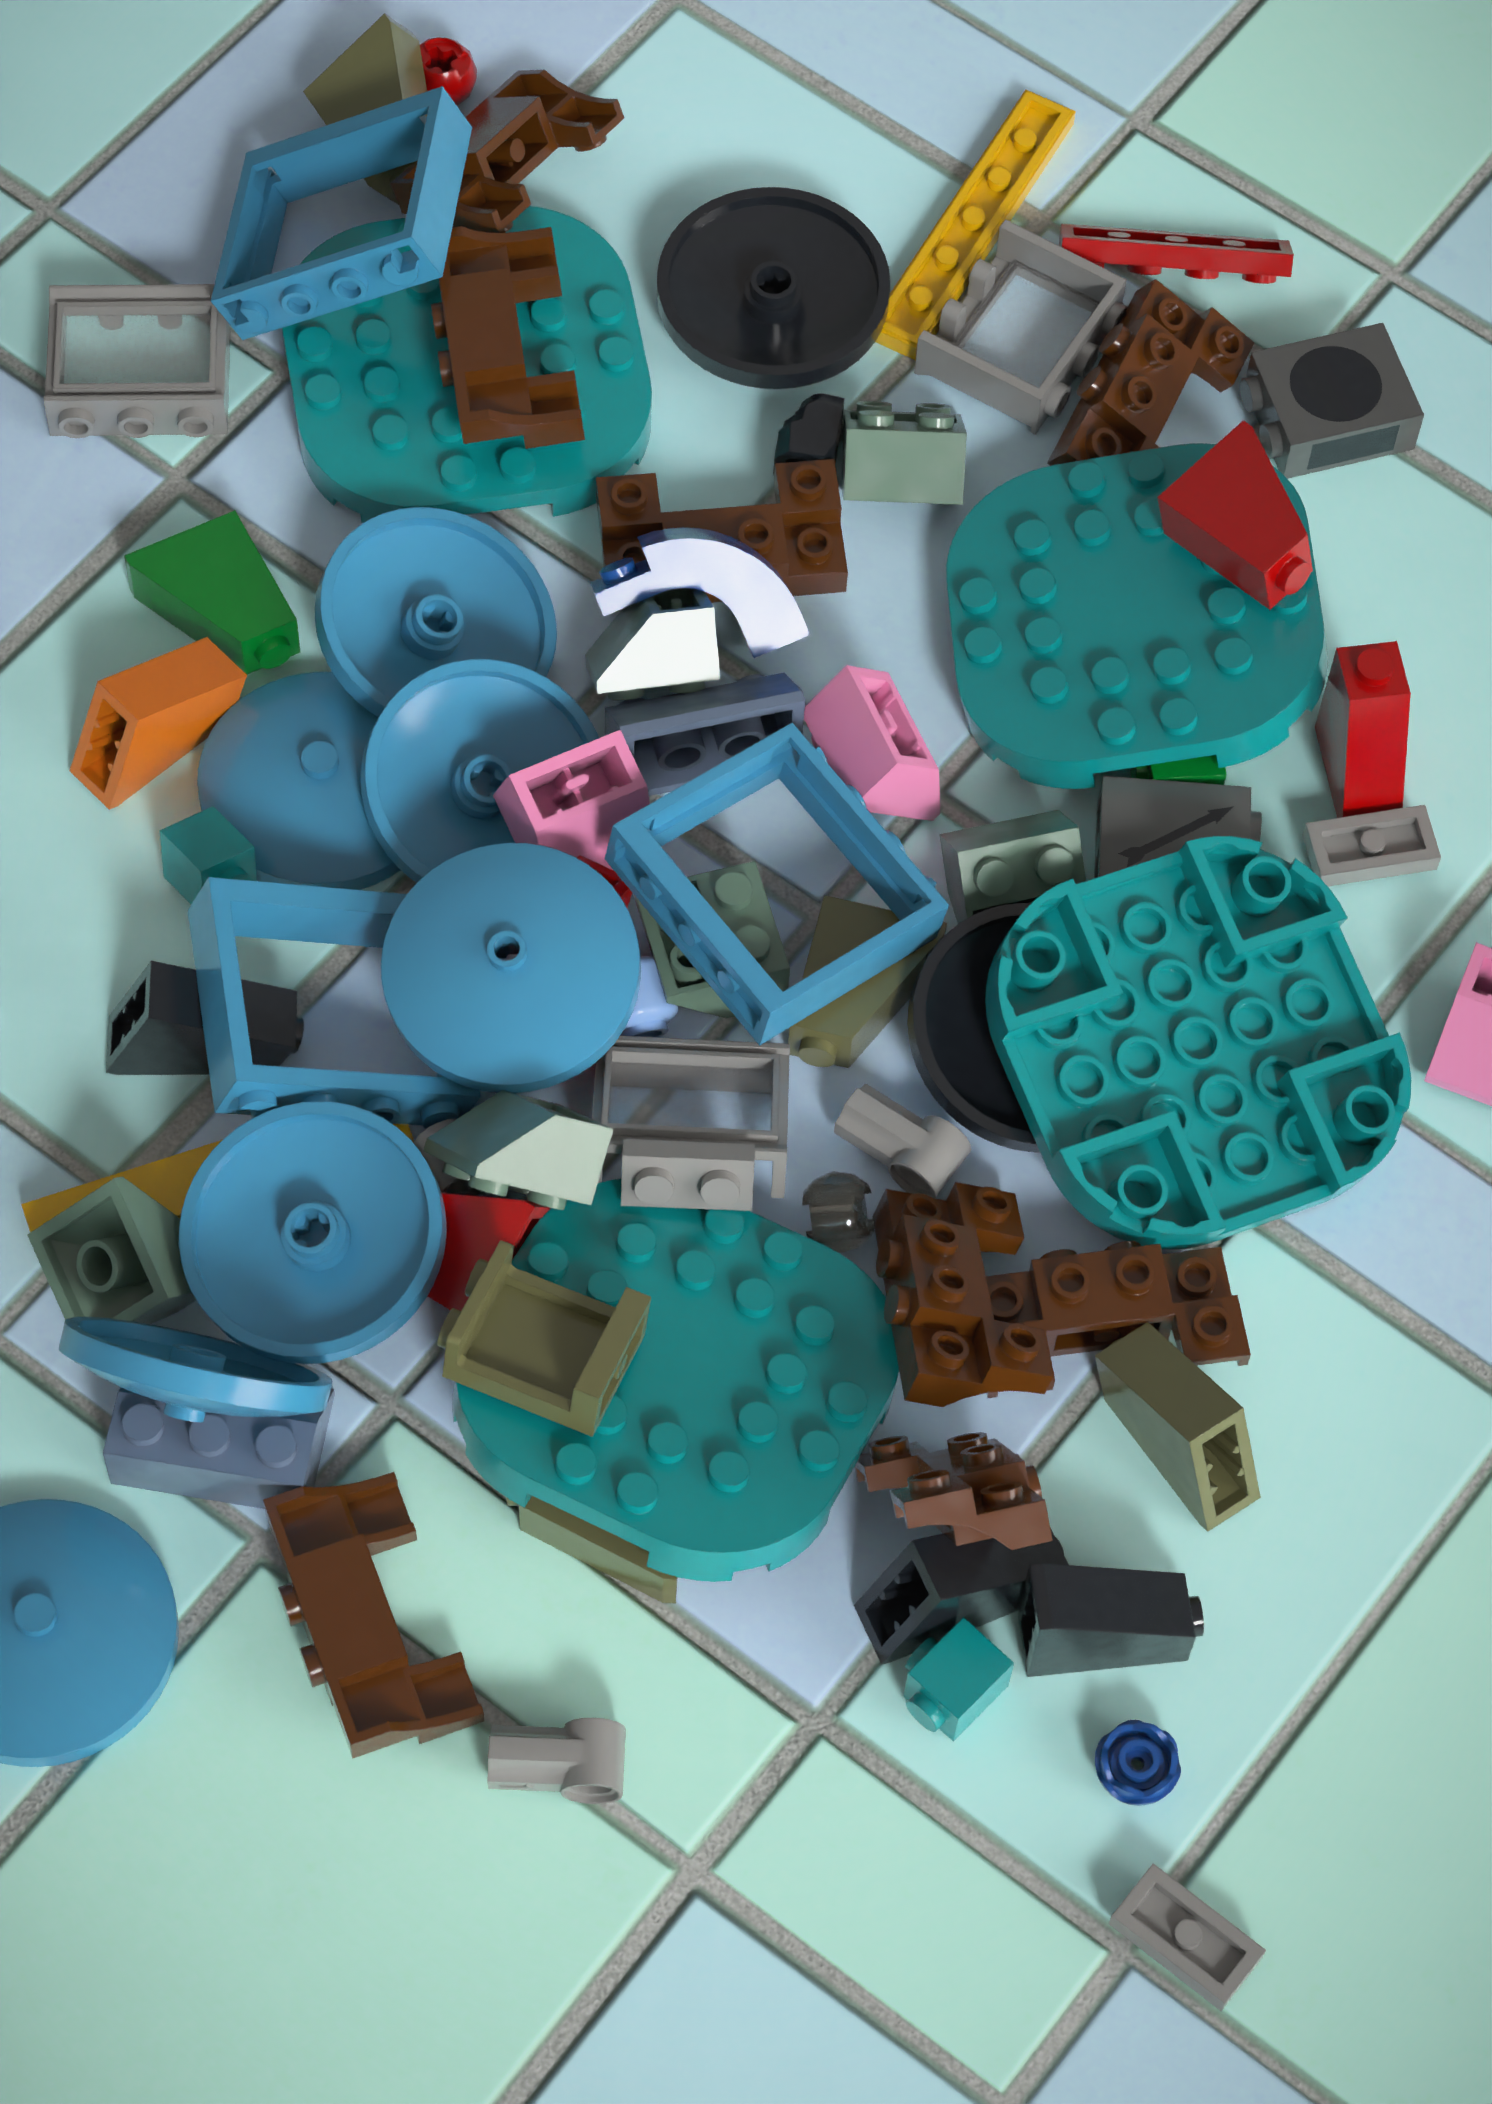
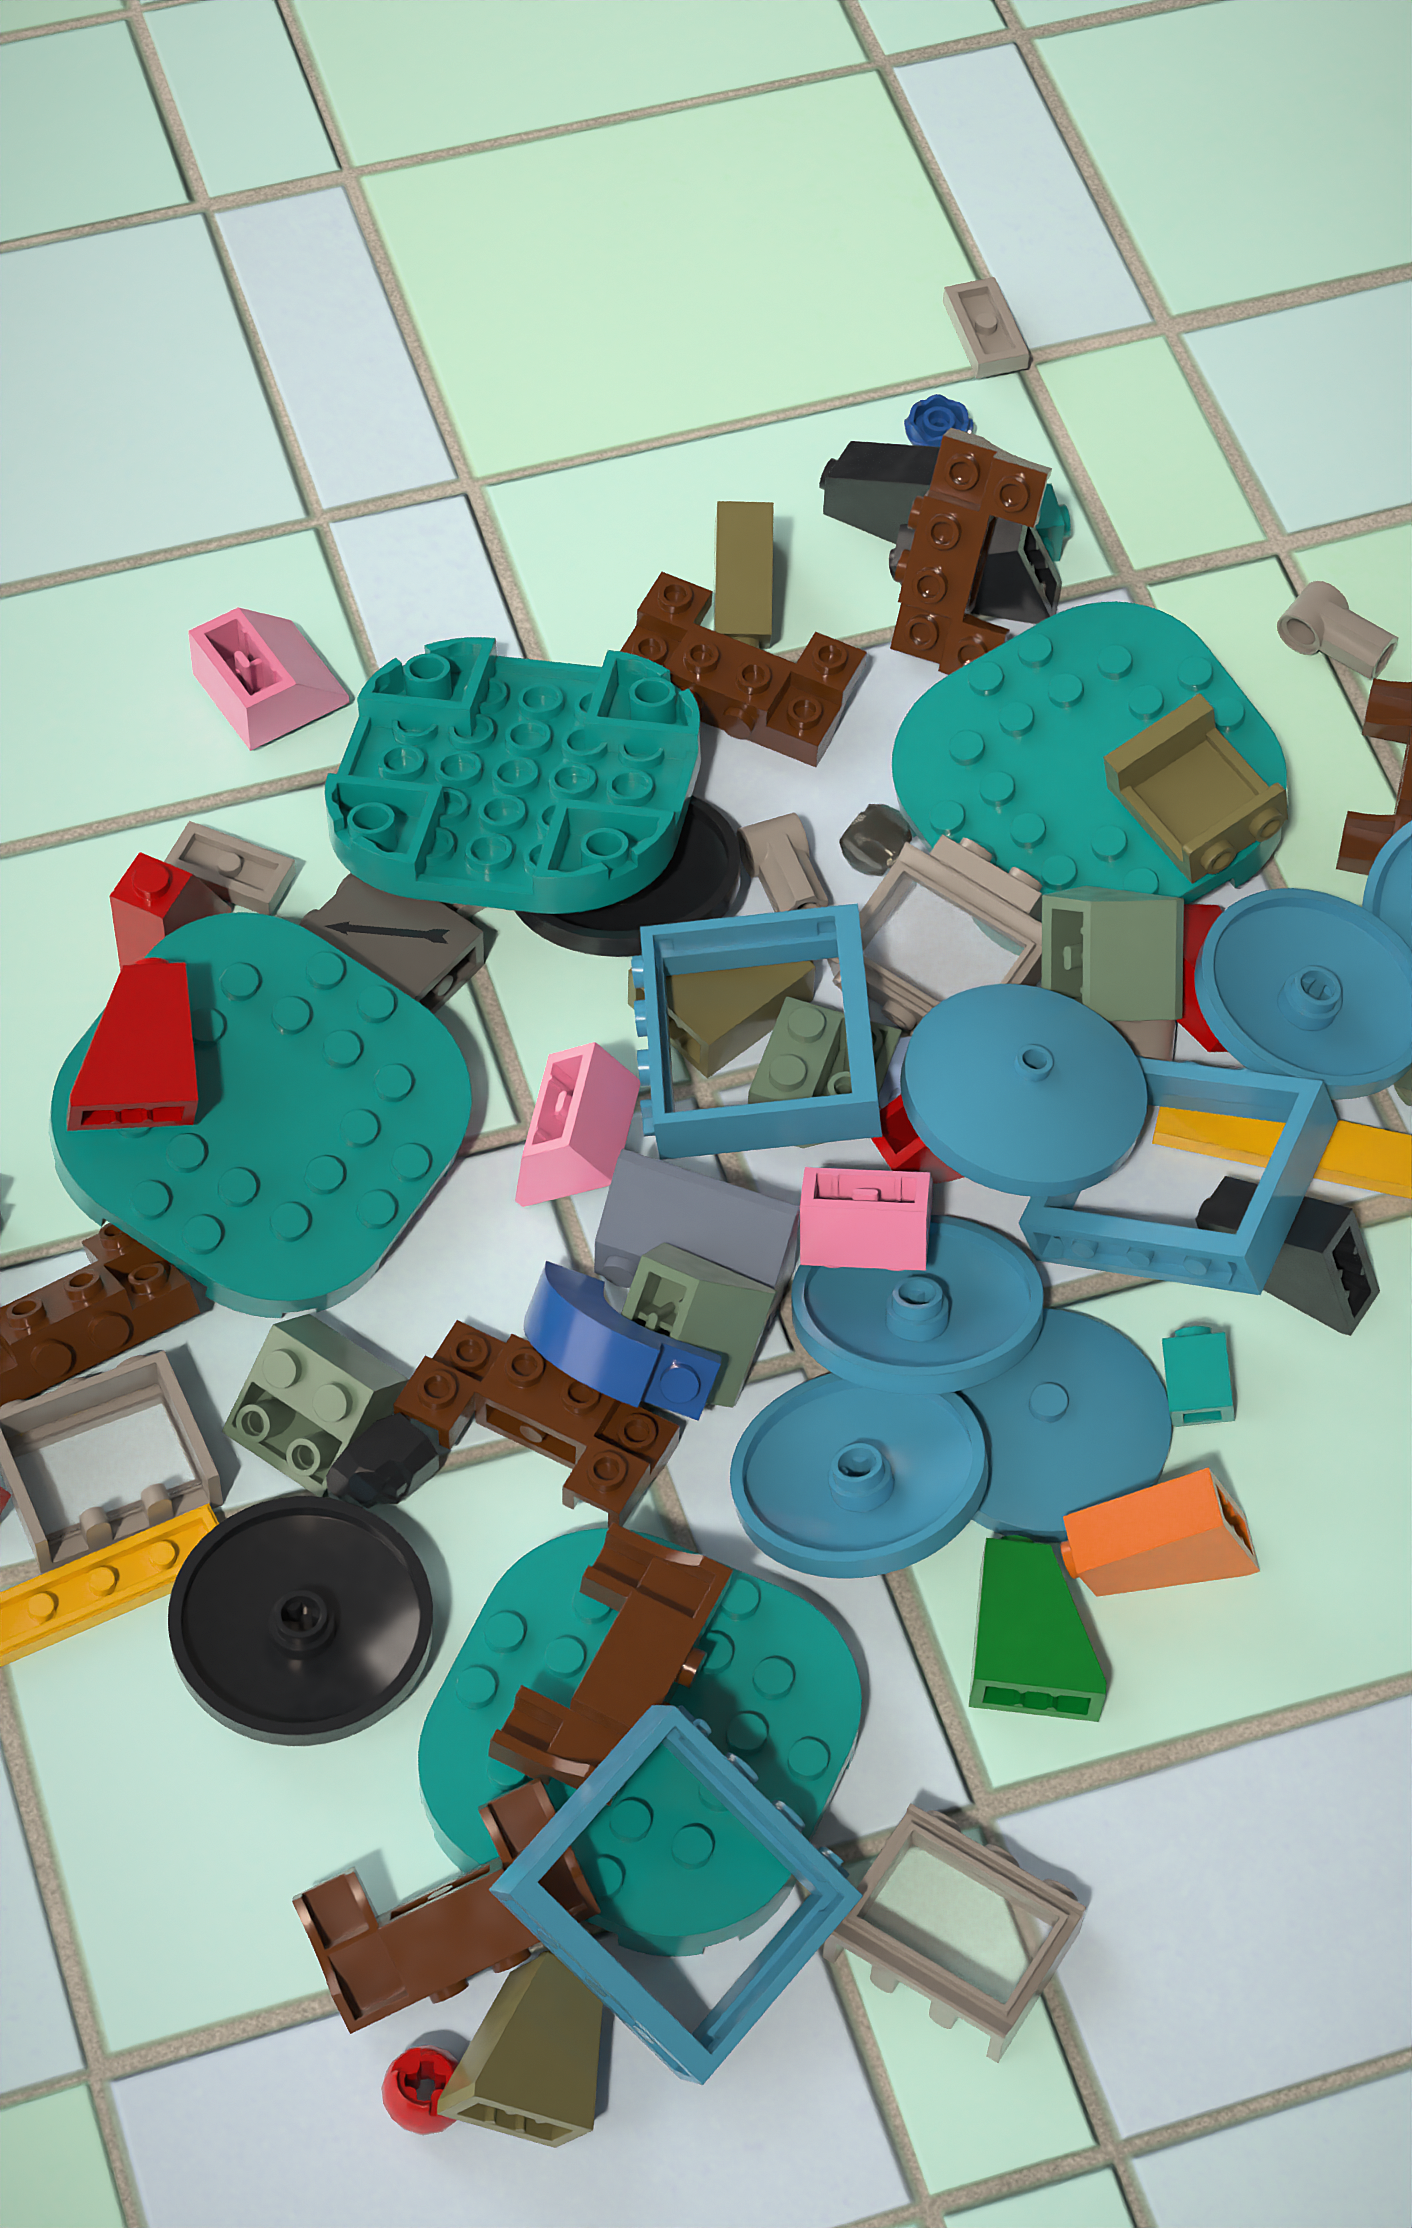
camera: 145 degrees left, 5 degrees down
reddish brown bracket [872,1182,1054,1407] -> none
sand green slope [939,810,1086,924] -> none

